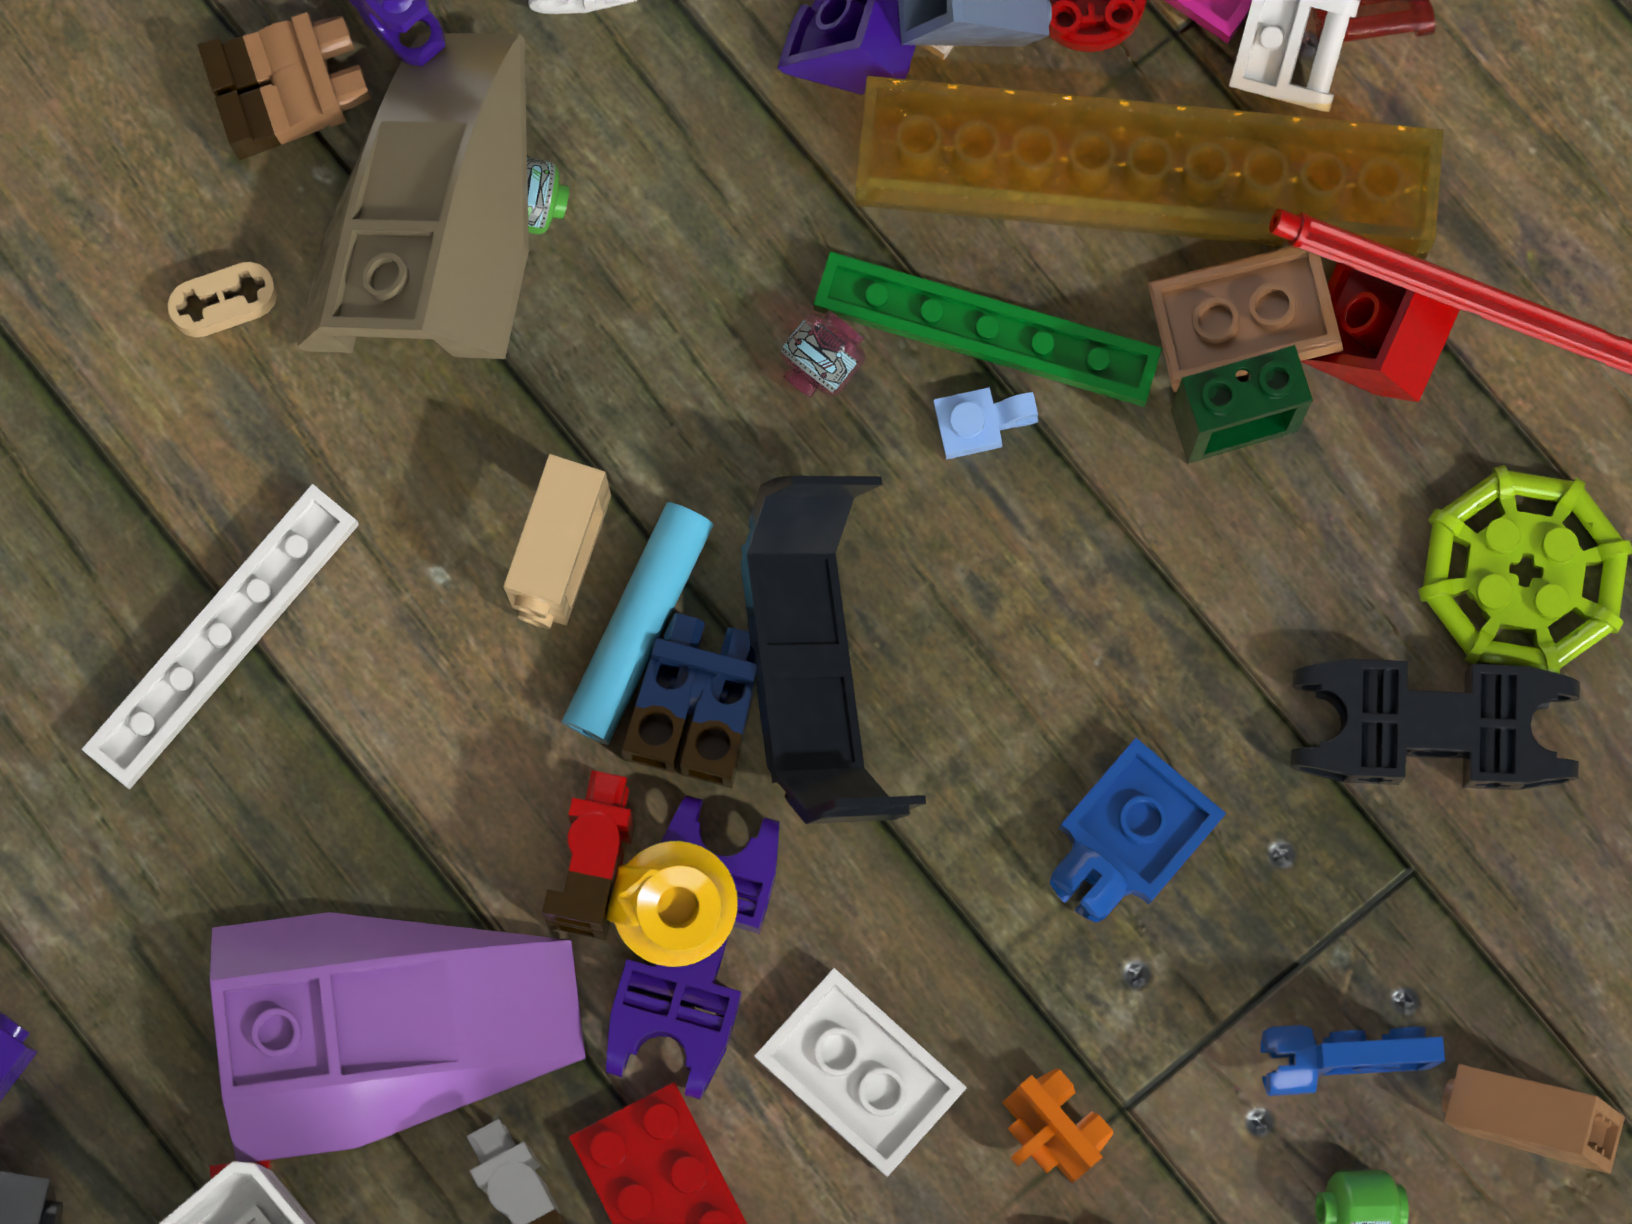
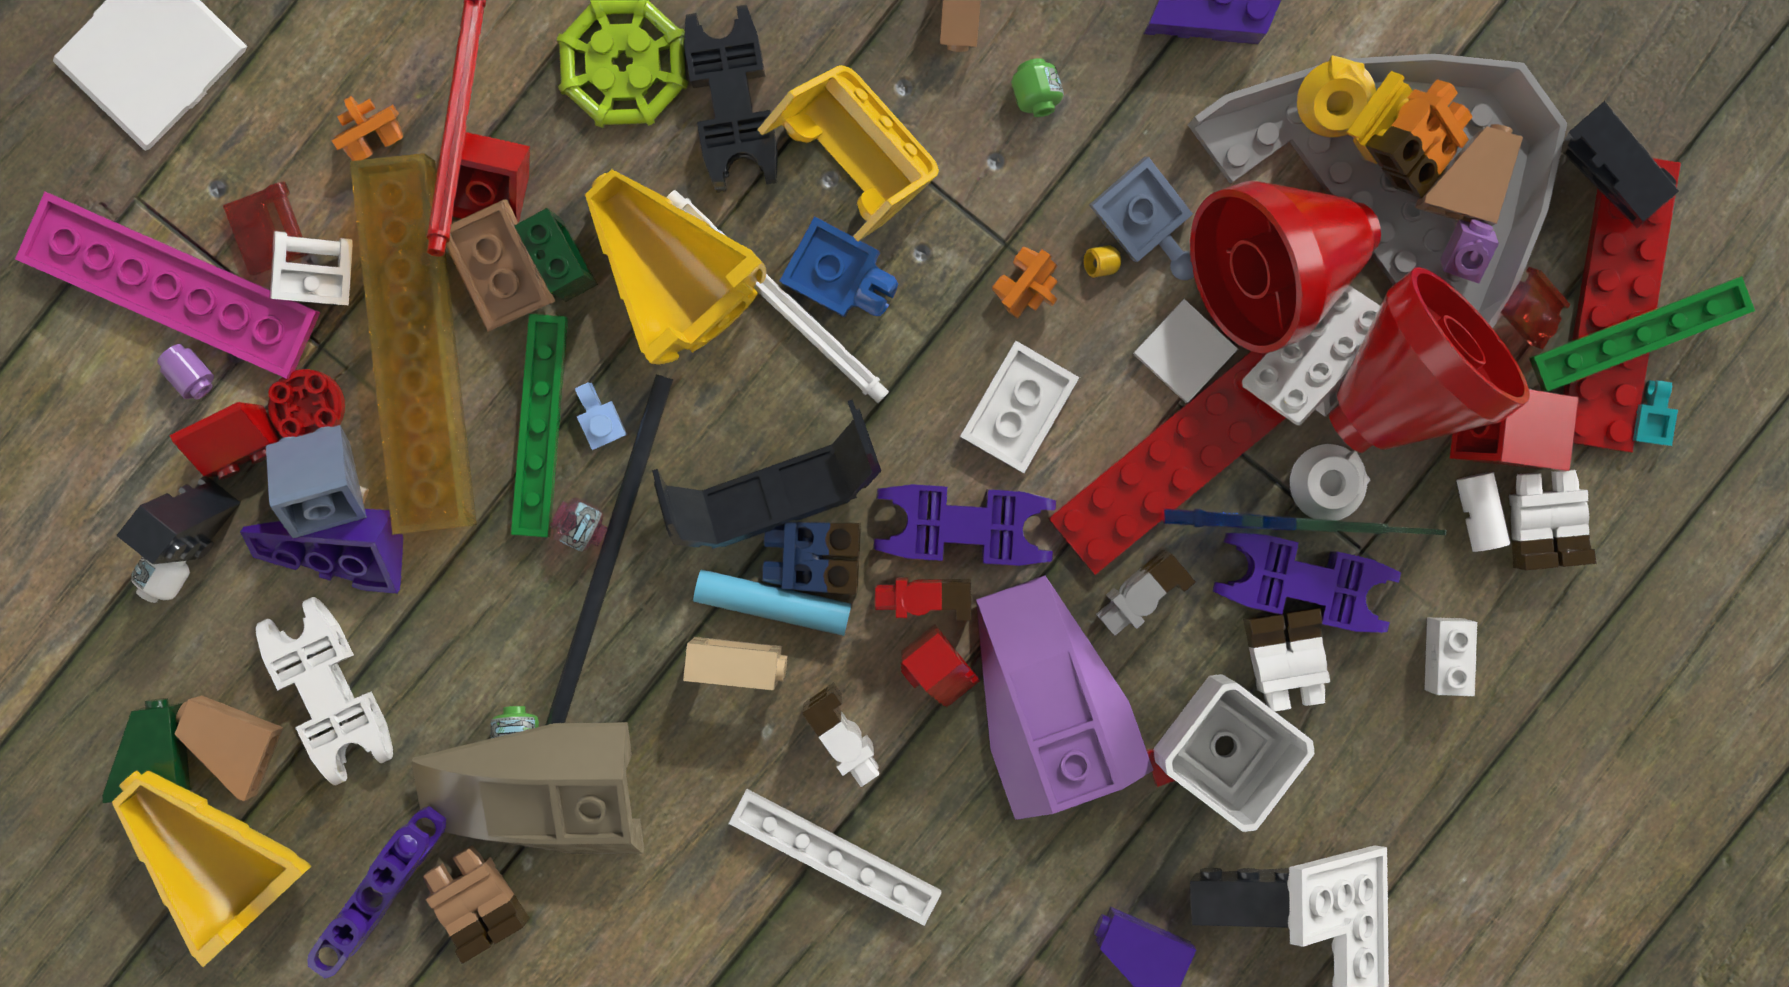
camera: 105 degrees left, 10 degrees up
tan beam [168,262,277,338] -> none
yellow piece [606,841,738,967] -> none
blue plate [1260,1025,1445,1096] -> none
none -> orange hips [331,96,403,164]
none -> black piece [545,374,673,725]
none -> yellow cone [585,169,766,364]
none -> white piece [666,190,889,403]
none -> yellow windscreen [758,65,939,242]
none -> white hips [802,682,879,787]
none -> red wedge [900,624,980,708]

